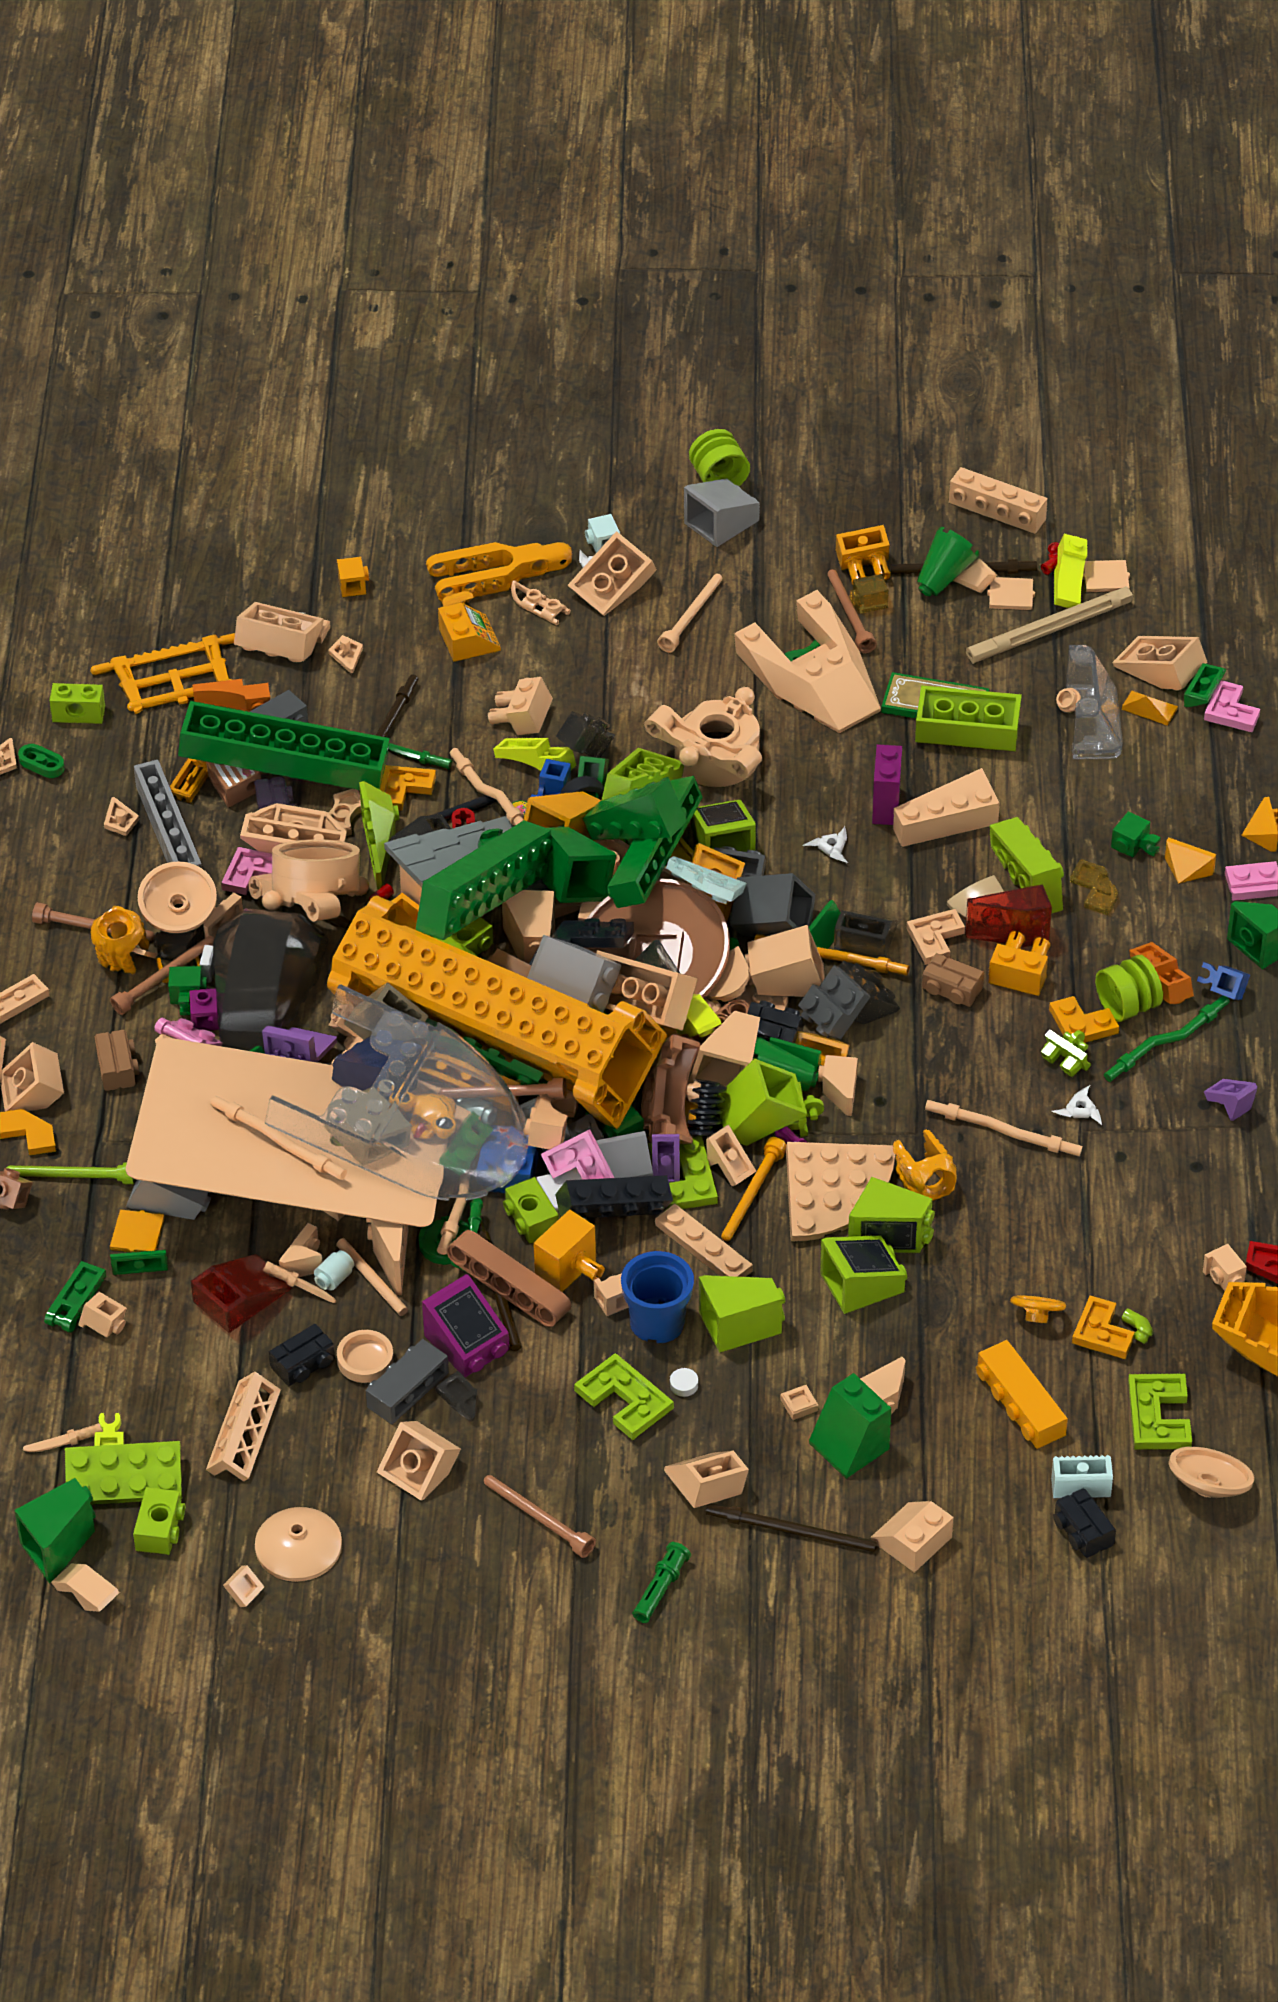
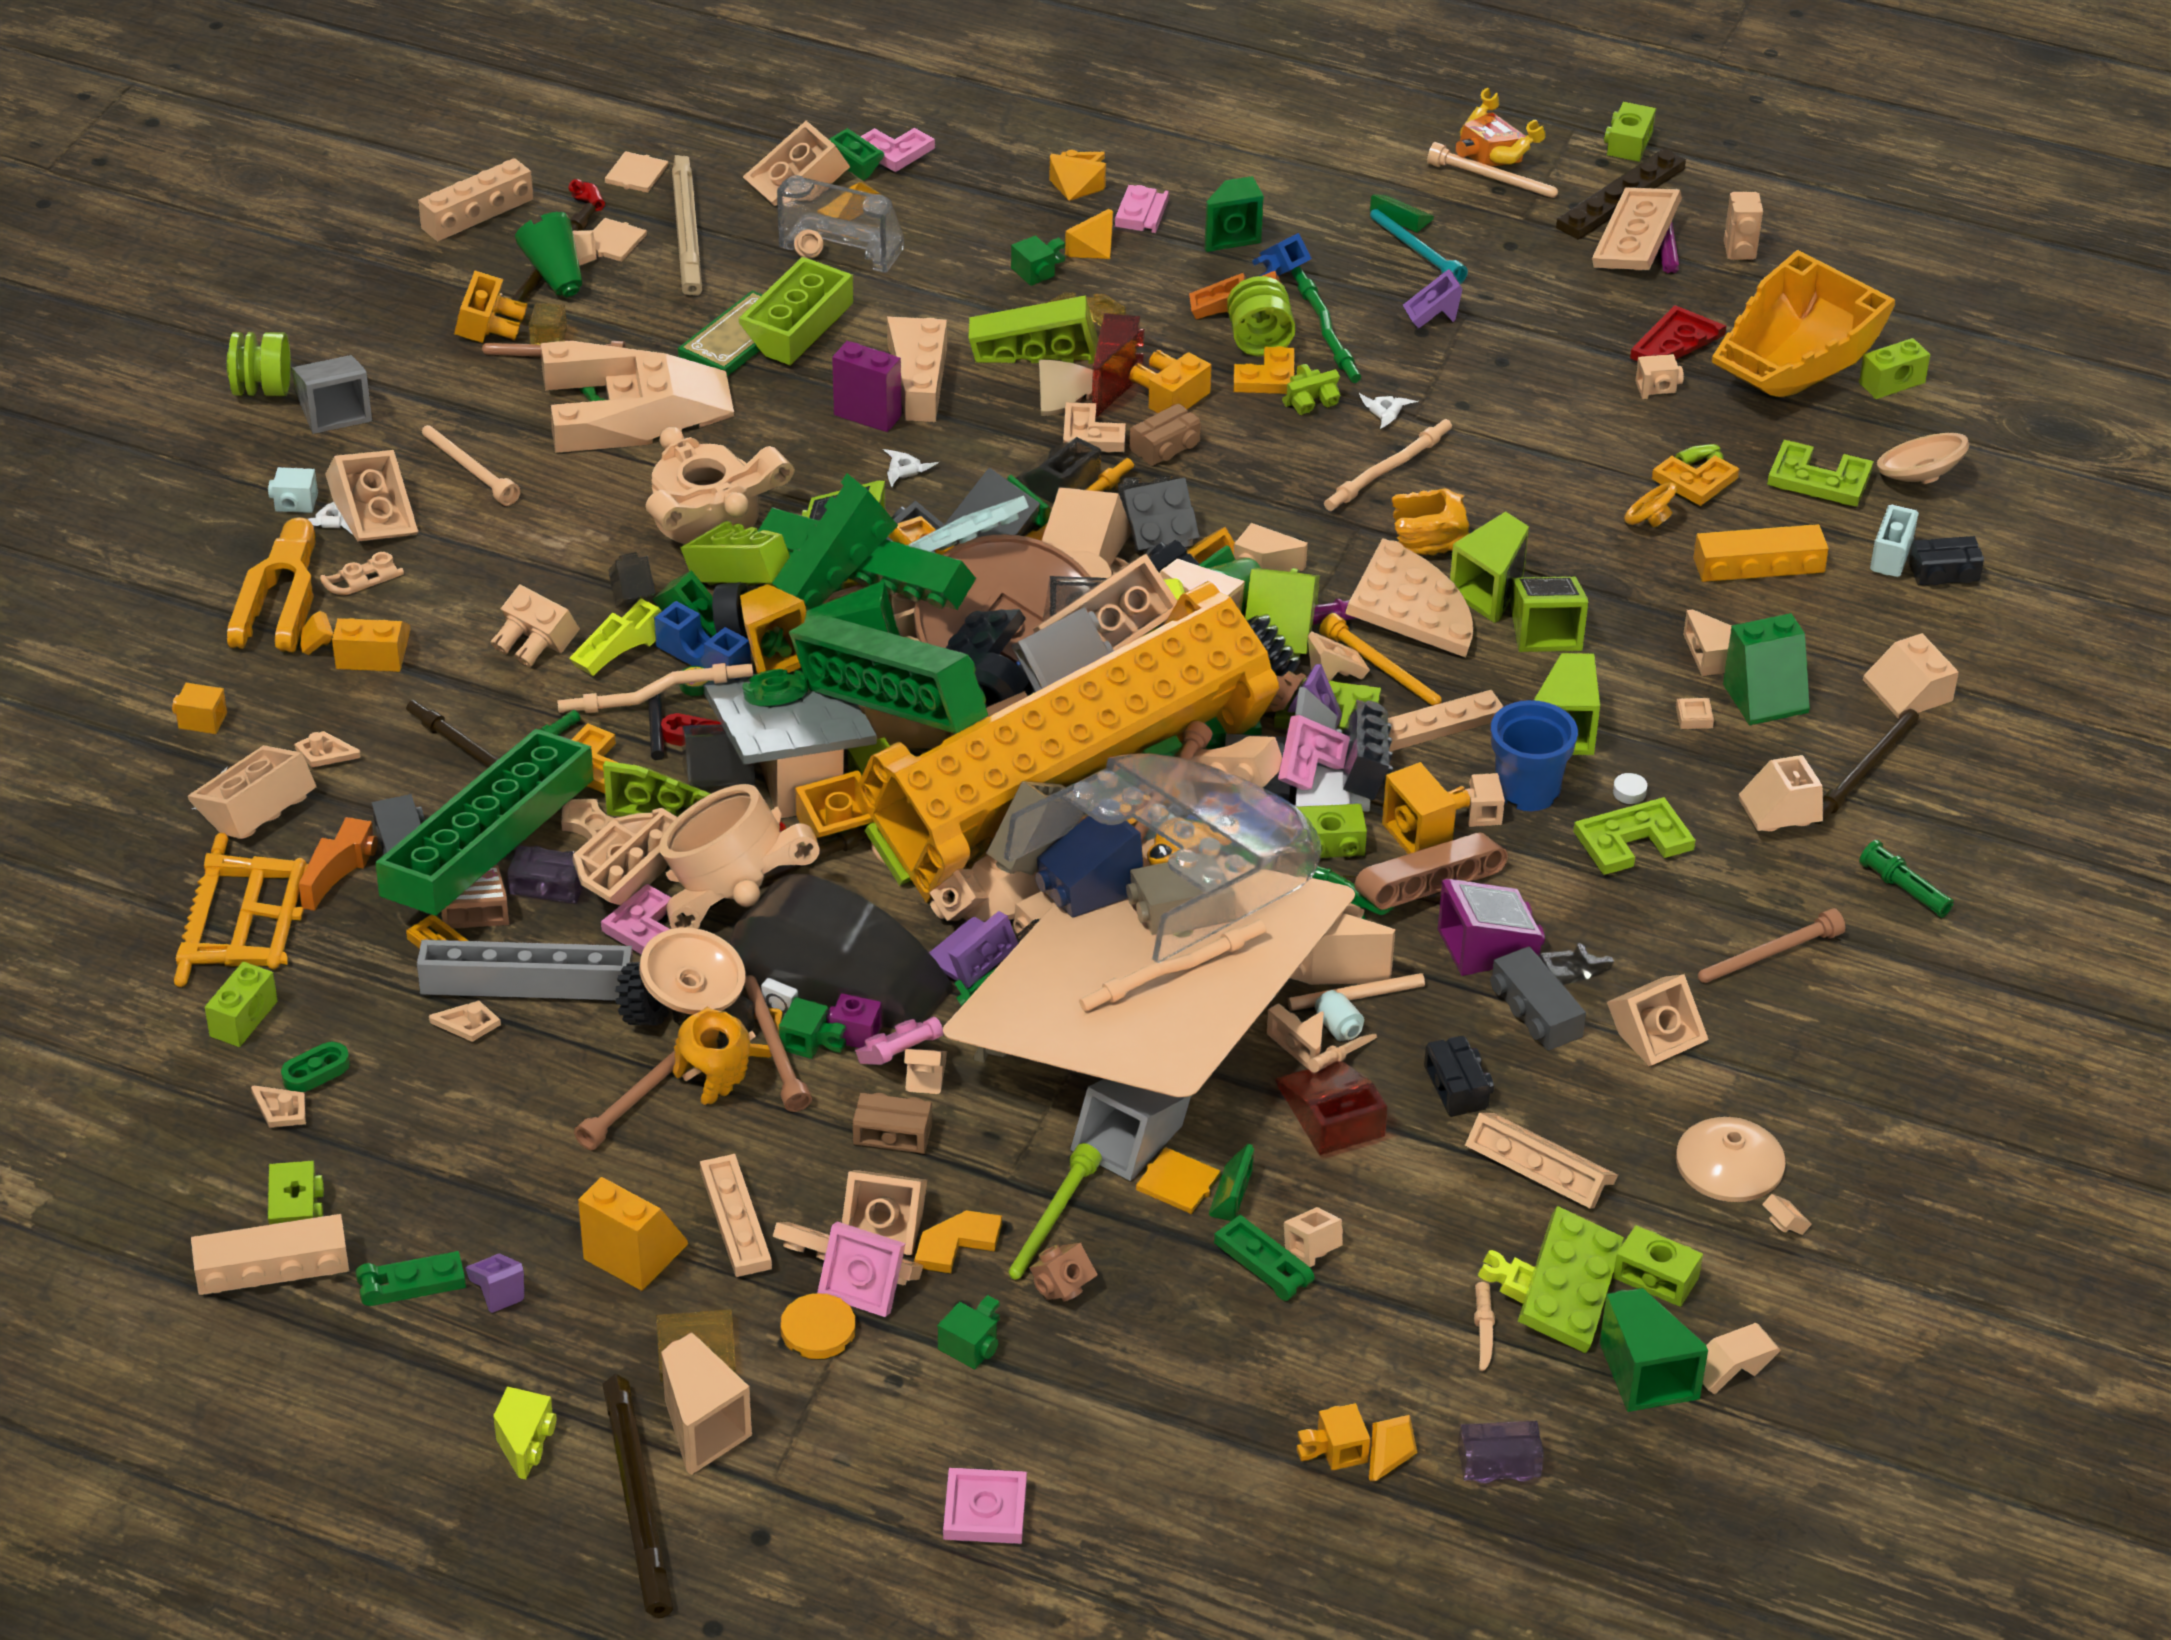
camera: 70 degrees left, 5 degrees down
light nougat piece [337,1330,393,1383] -> none
neon yellow slope [1054,534,1087,608] -> none

